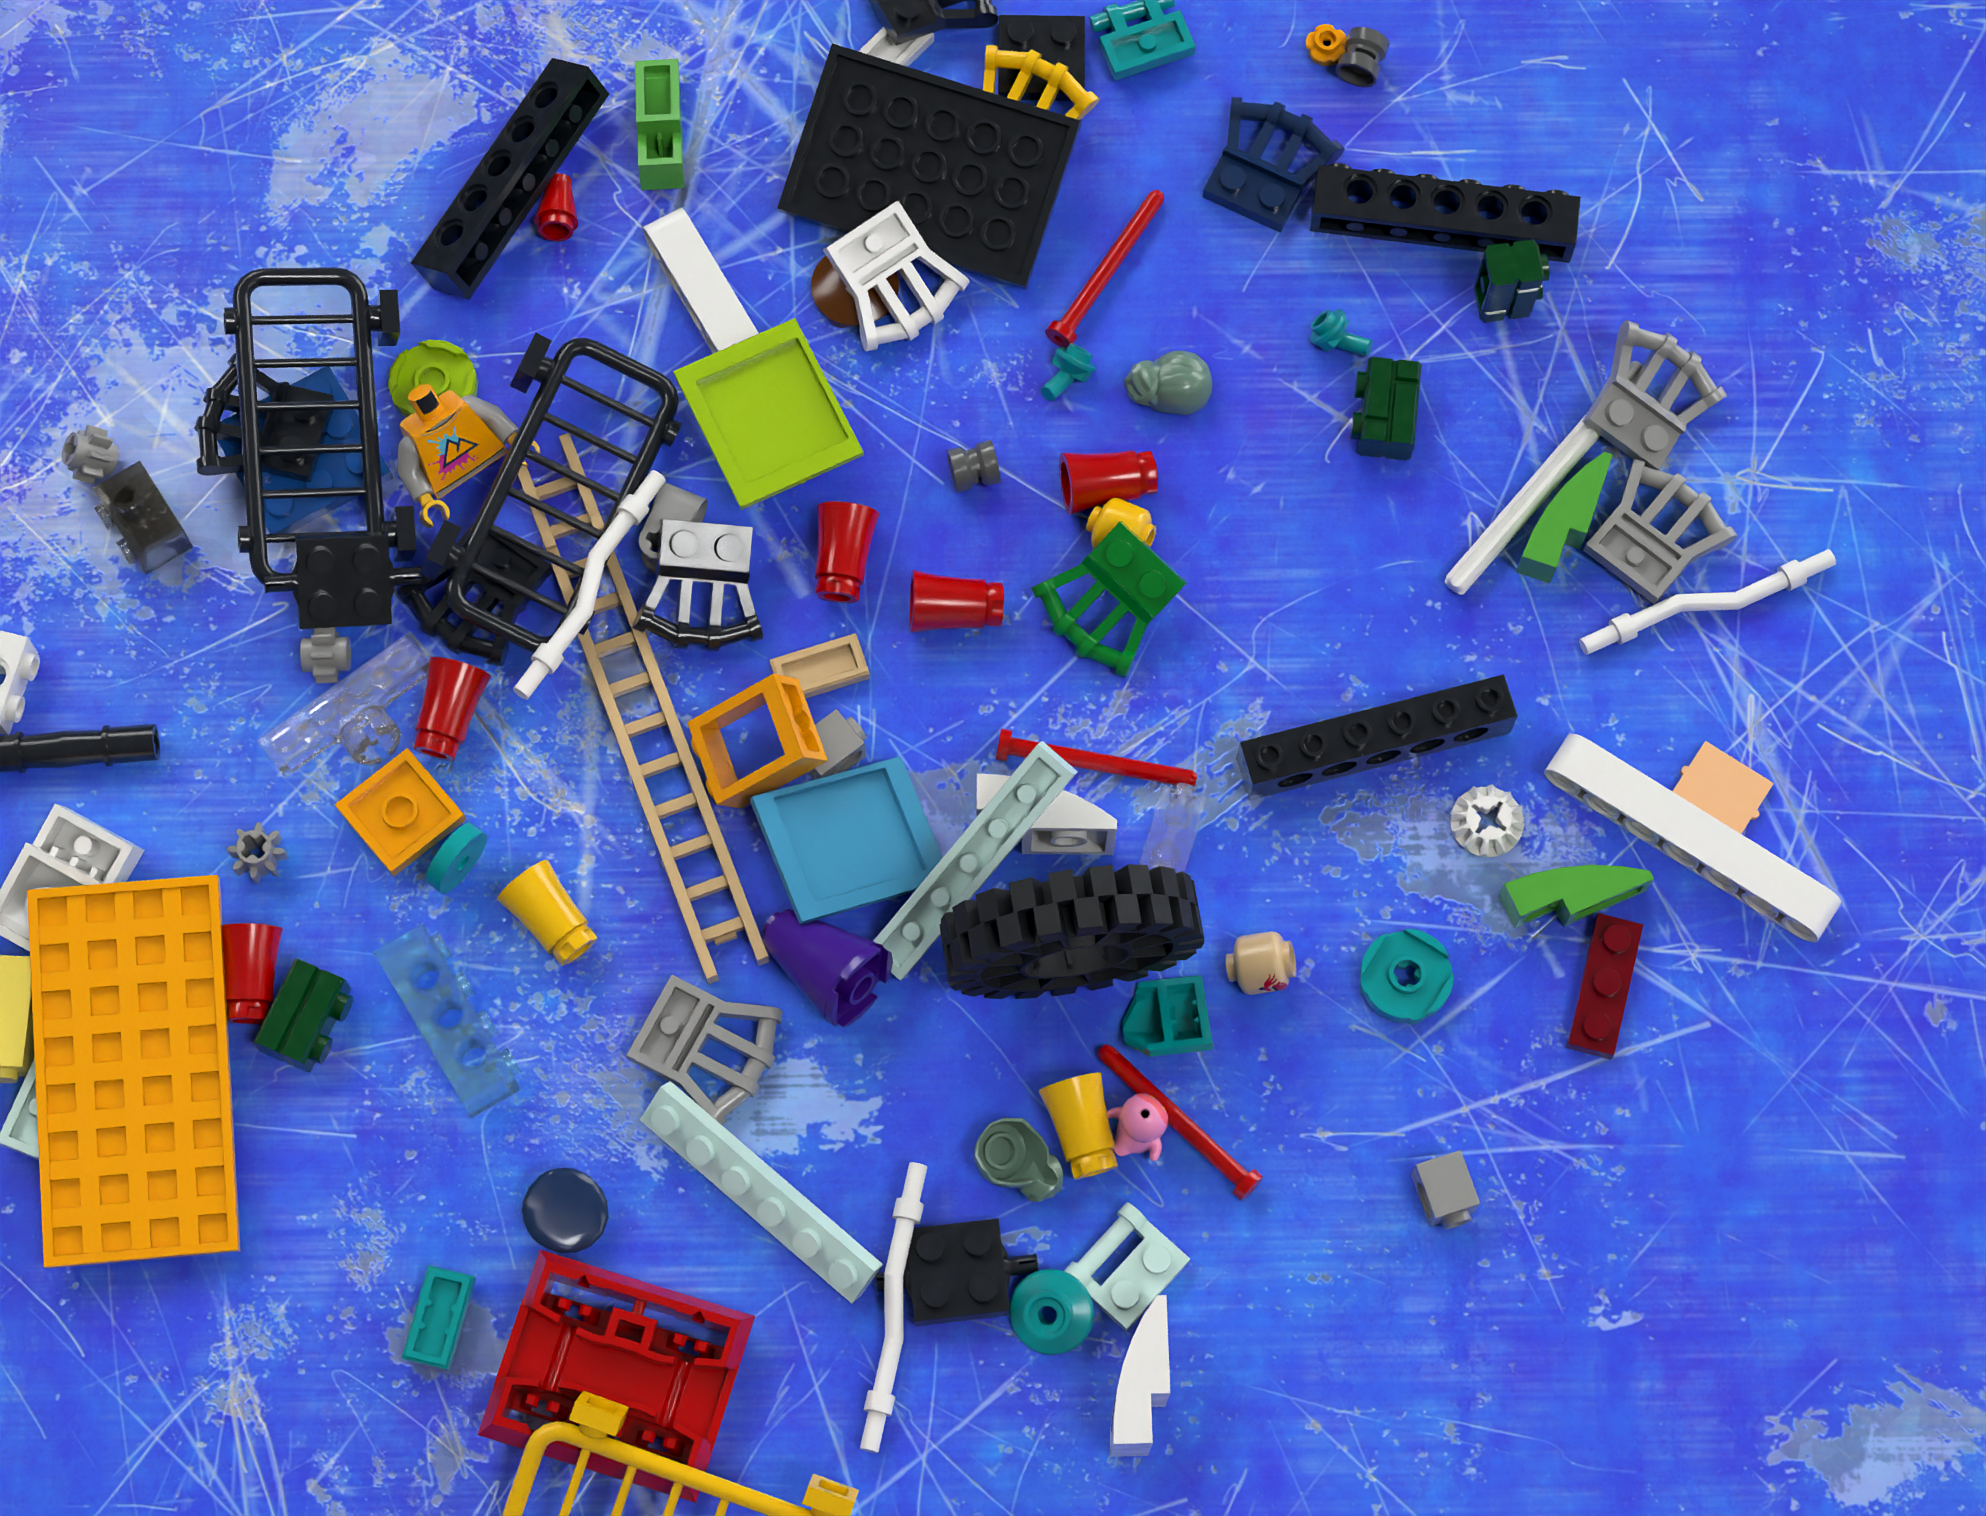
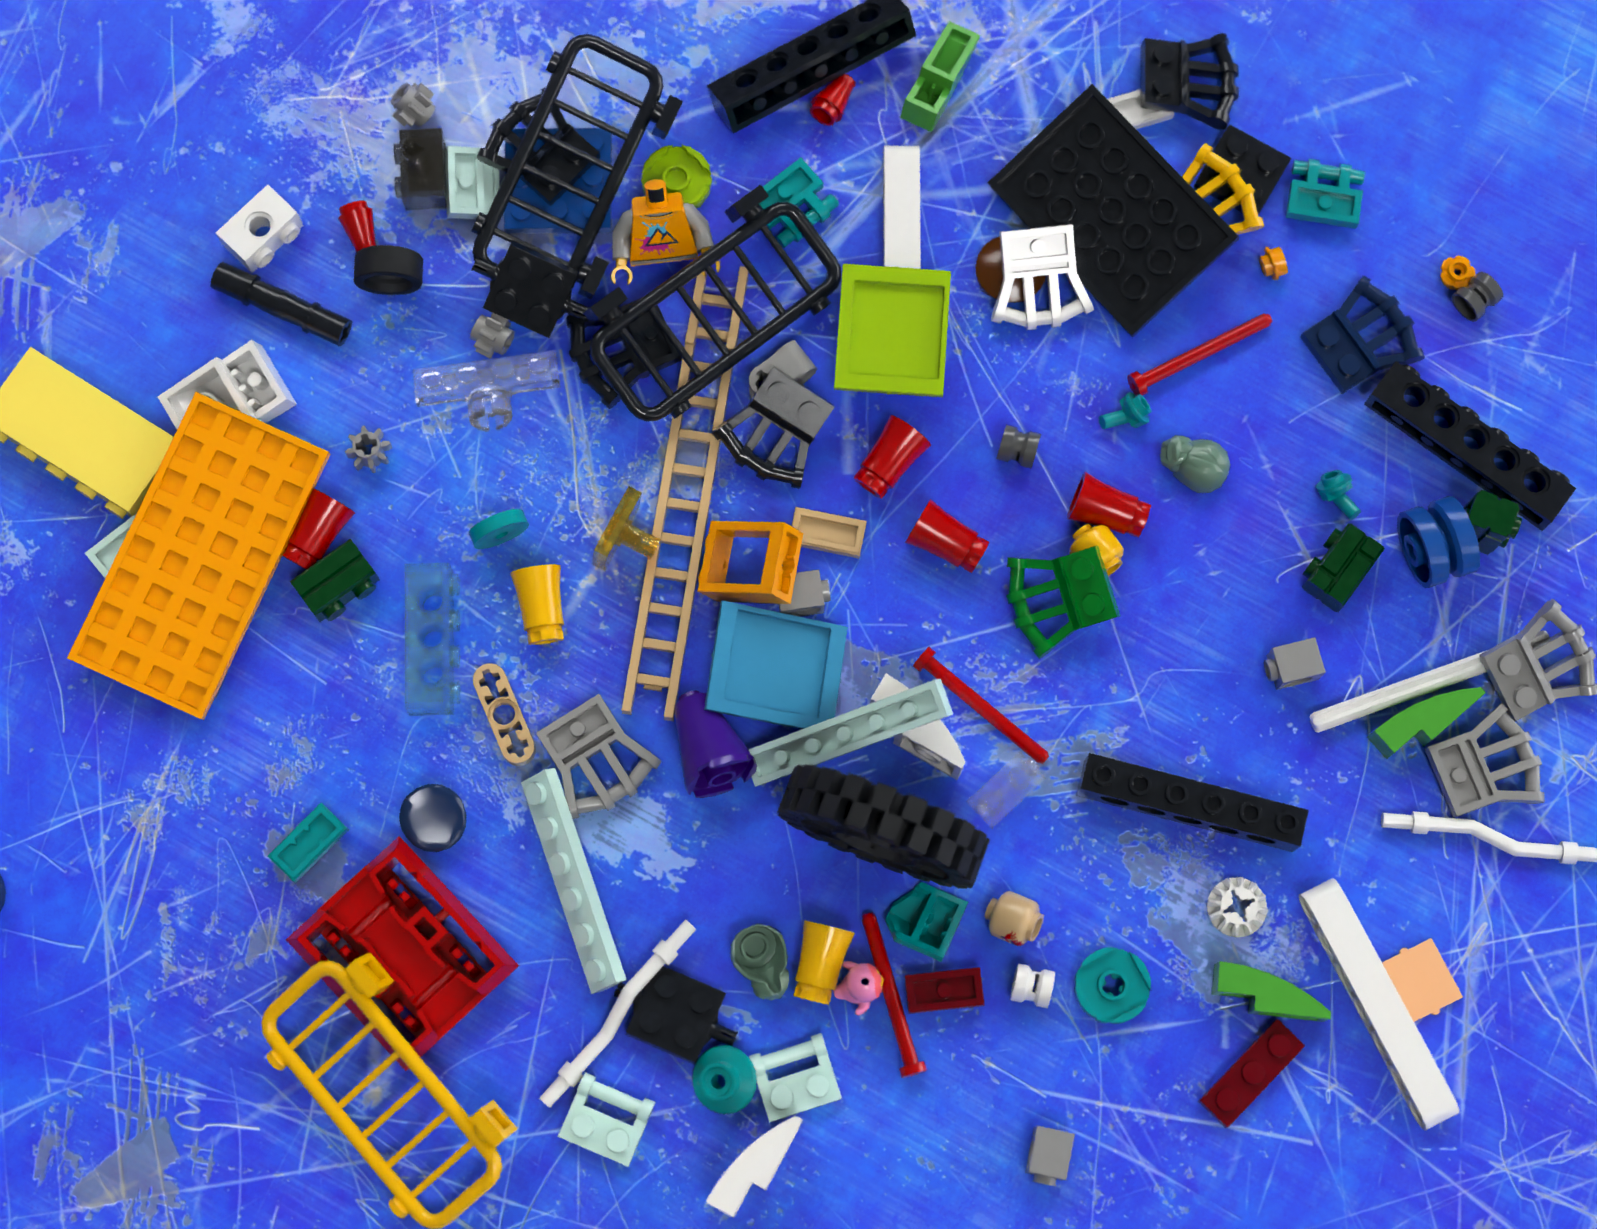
camera: 30 degrees right, 5 degrees up
light orange plate [334,748,466,877] -> none
red plant [414,657,491,761] -> none
white bar [513,470,666,700] -> none
none -> red cone [338,200,377,252]
none -> black tyre [354,245,423,295]
none -> light aqua plate [445,146,500,219]
none -> tan beam [473,663,536,766]
none -> light aqua plate [558,1073,655,1167]
none -> clear yellow tile [592,486,661,571]
none -> teal plate [760,157,839,248]
none -> dark red plate [904,967,985,1014]
none -> white wheel [1010,963,1055,1009]
none -> light orange plate [1259,246,1288,280]
none -> light grey brick [1264,637,1326,690]
none -> blue wheel [1397,496,1480,588]

